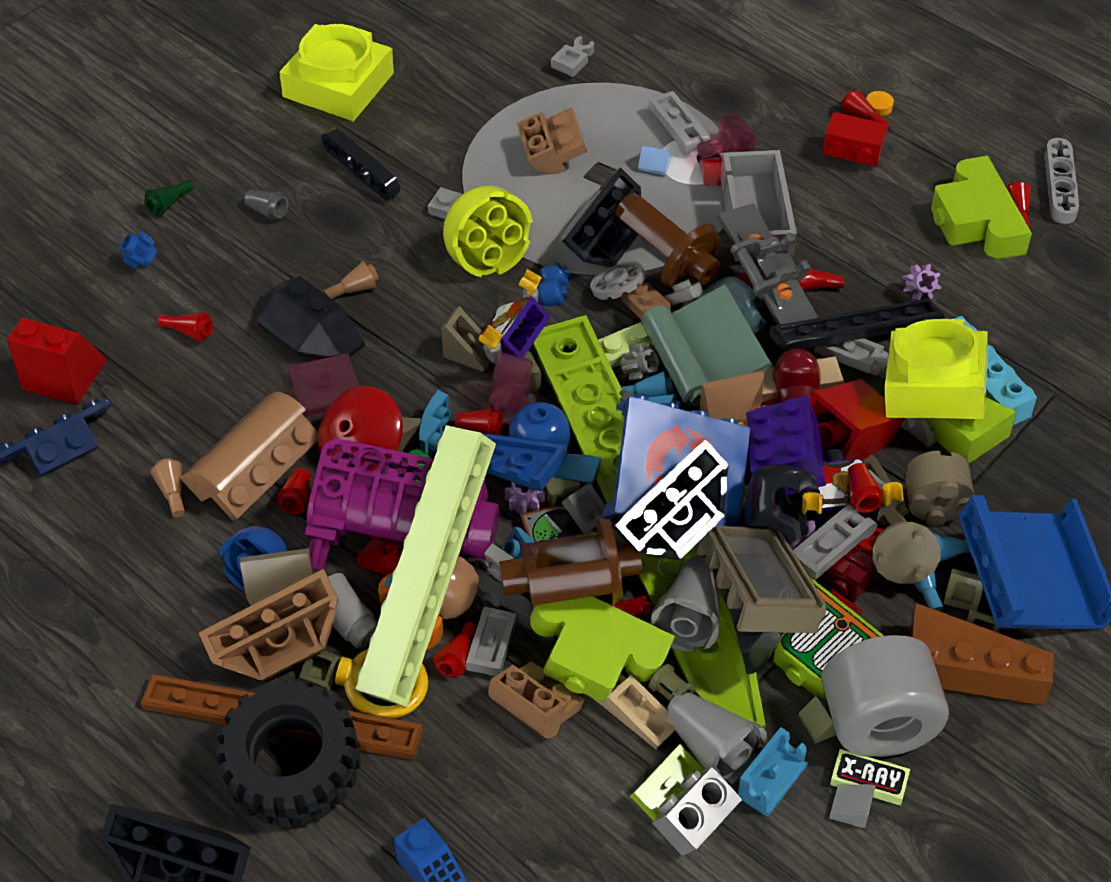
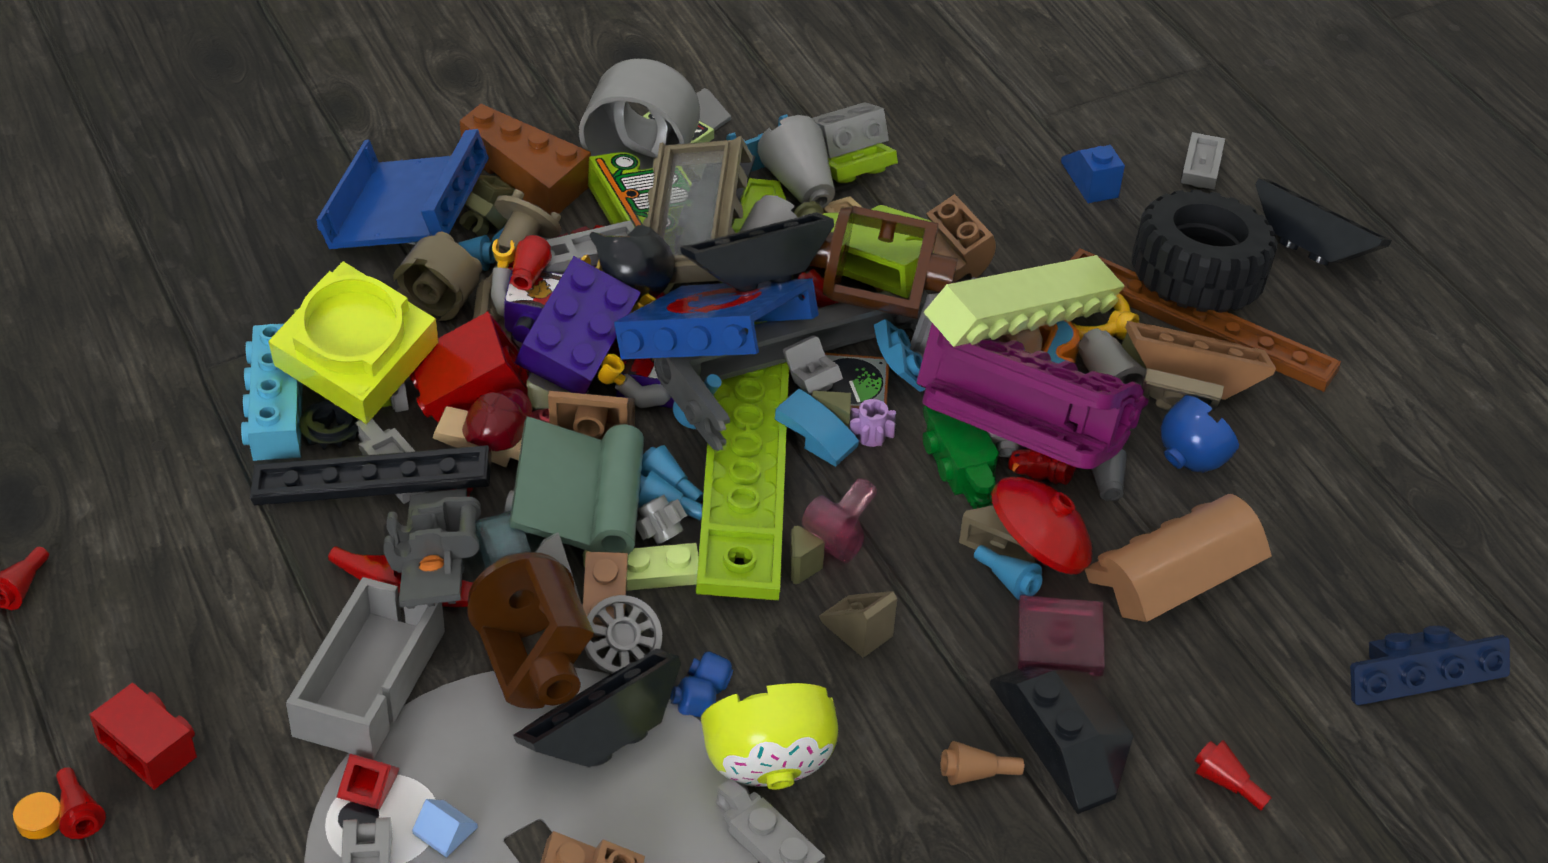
camera: 160 degrees left, 5 degrees down
red slope [7,317,107,405] -> none
medium nougat cone [150,458,185,517] -> none
red cone [277,468,311,515] -> none
dark azure slope [419,390,451,457] -> none
red cone [455,408,504,436] -> none
torso [478,269,551,364] -> none
blue wing [482,433,568,492] -> none
blue cylinder [508,402,571,452] -> none
clear pink beam [697,113,757,158] -> none
lavender gear [902,264,941,300] -> none
lime brick [931,155,1032,259] -> none

